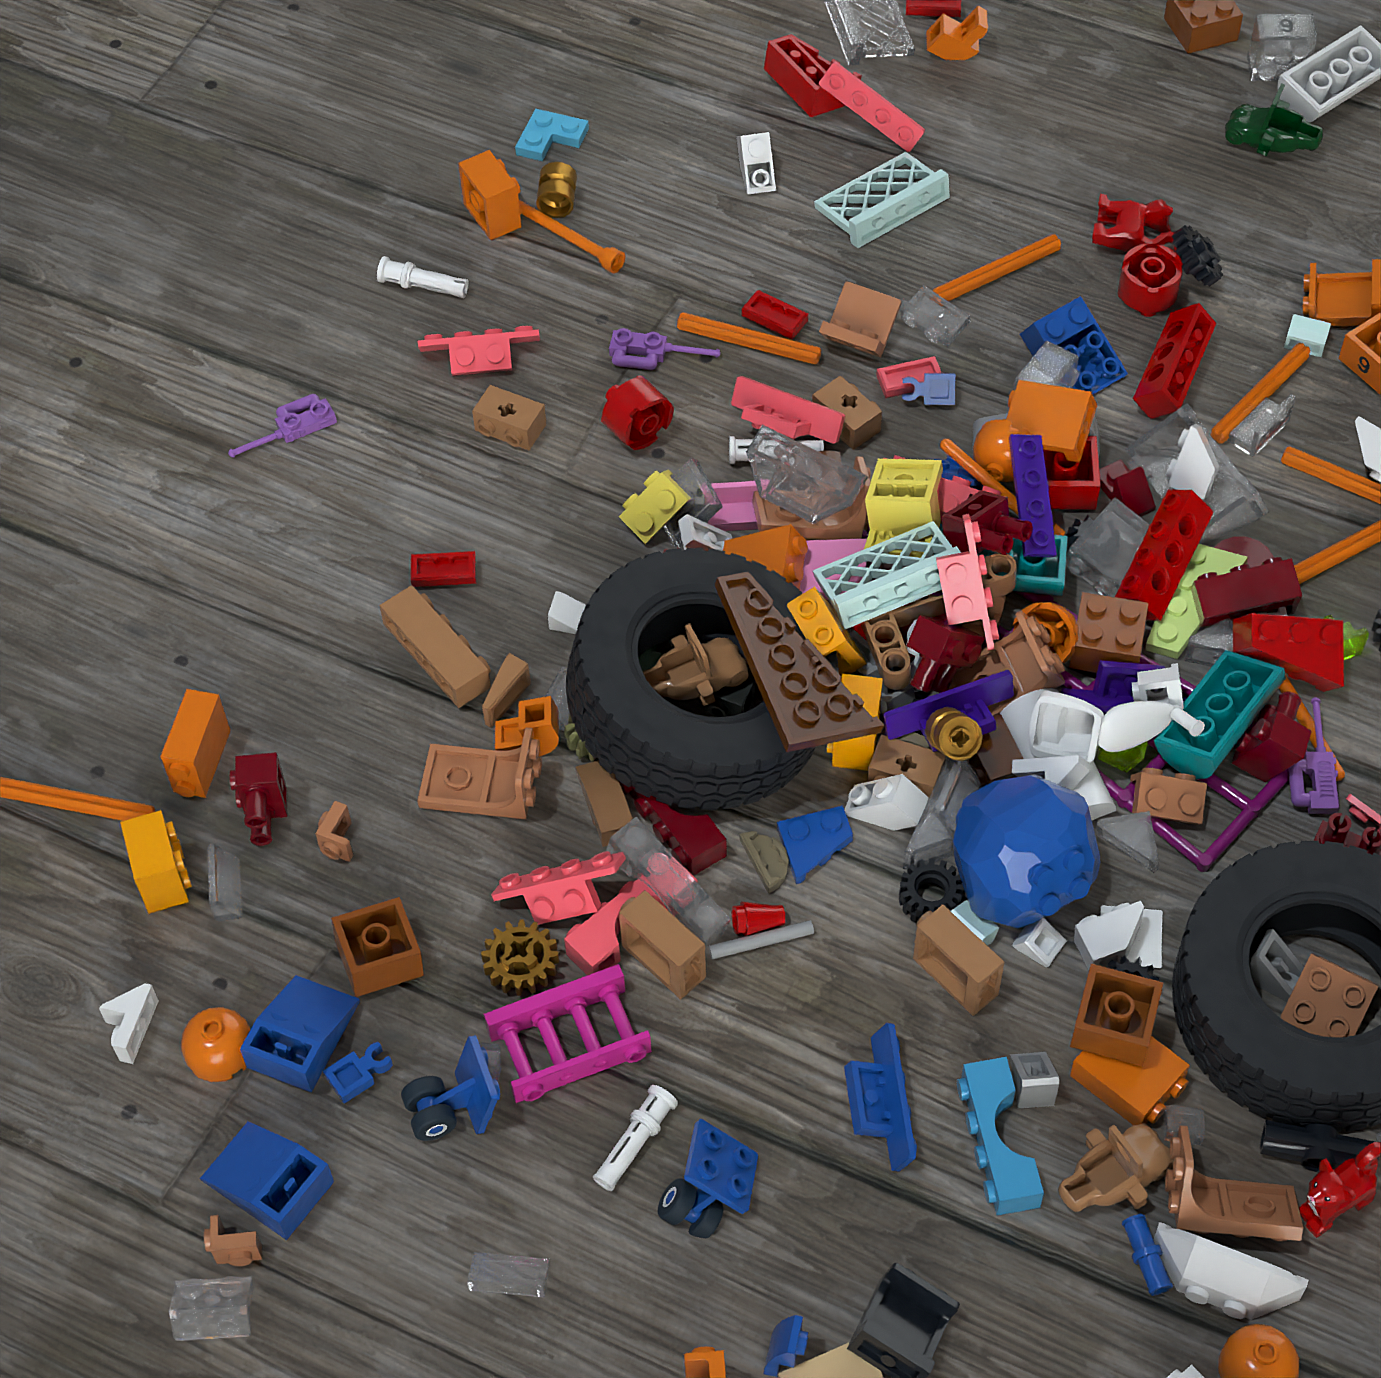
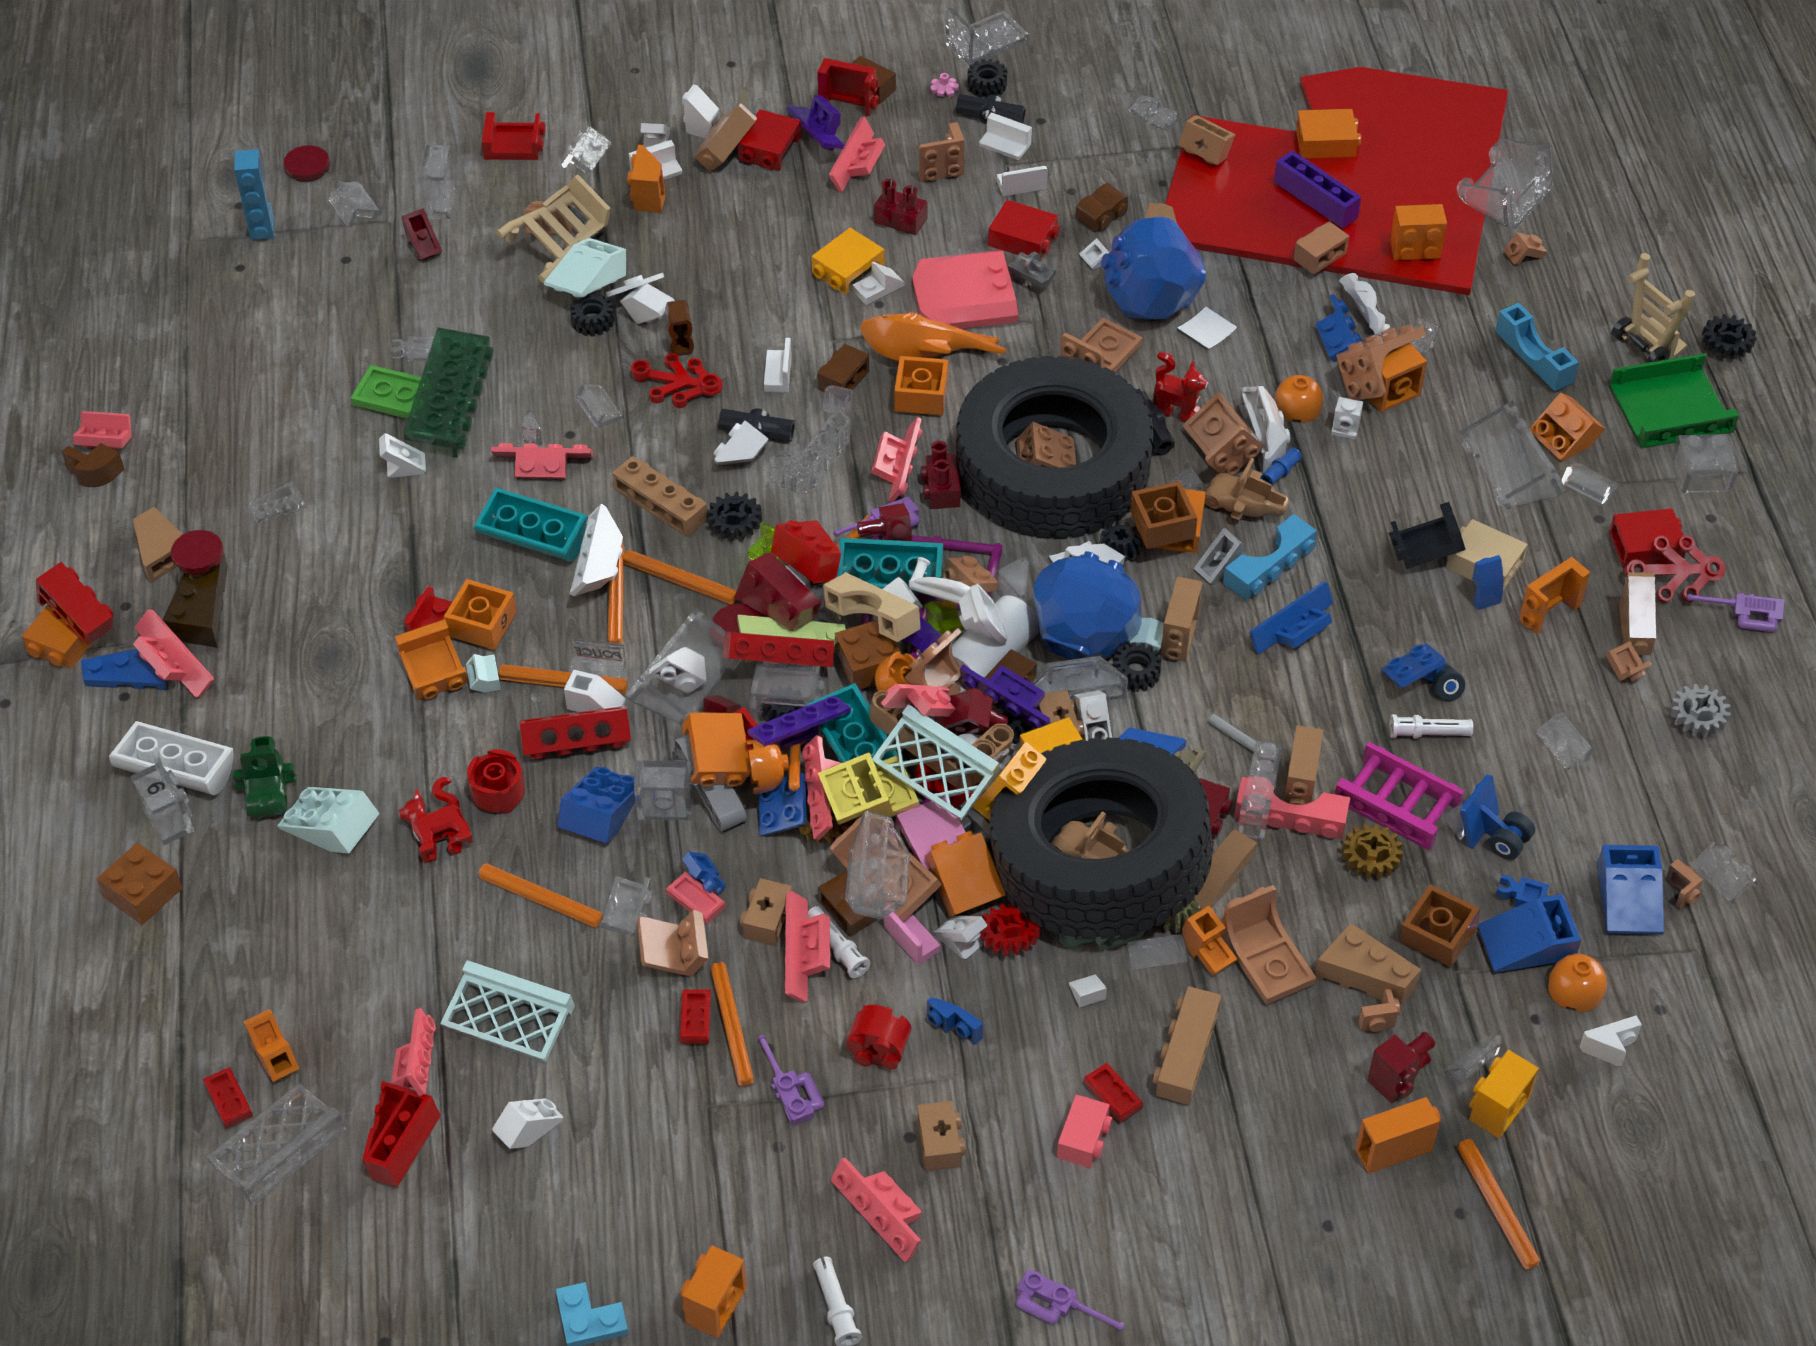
camera: 125 degrees left, 5 degrees down
medium nougat slope [482,653,531,728] -> none
coral bracket [491,851,626,925] -> none
orange piece [519,200,625,274] -> none
pearl gold wheel [536,162,577,218] -> none
light yellow bracket [619,469,691,544] -> none
clear tile [663,458,723,548] -> none
reddish brown wing [715,572,884,752] -> none
red cone [731,901,785,937] -> none
pearl gold wheel [925,707,983,761] -> none
dark red brick [942,490,1033,555] -> none
white slope [1012,755,1090,790] -> none
black gear [1172,225,1223,287] -> none
none -> light aqua slope [277,787,380,853]
none -> white slope [564,670,626,712]
none -> tan arch [823,573,921,642]
none -> blue slope [926,997,983,1045]
none -> coral brick [1057,1094,1113,1168]
none -> medium nougat wedge [1315,923,1421,1007]

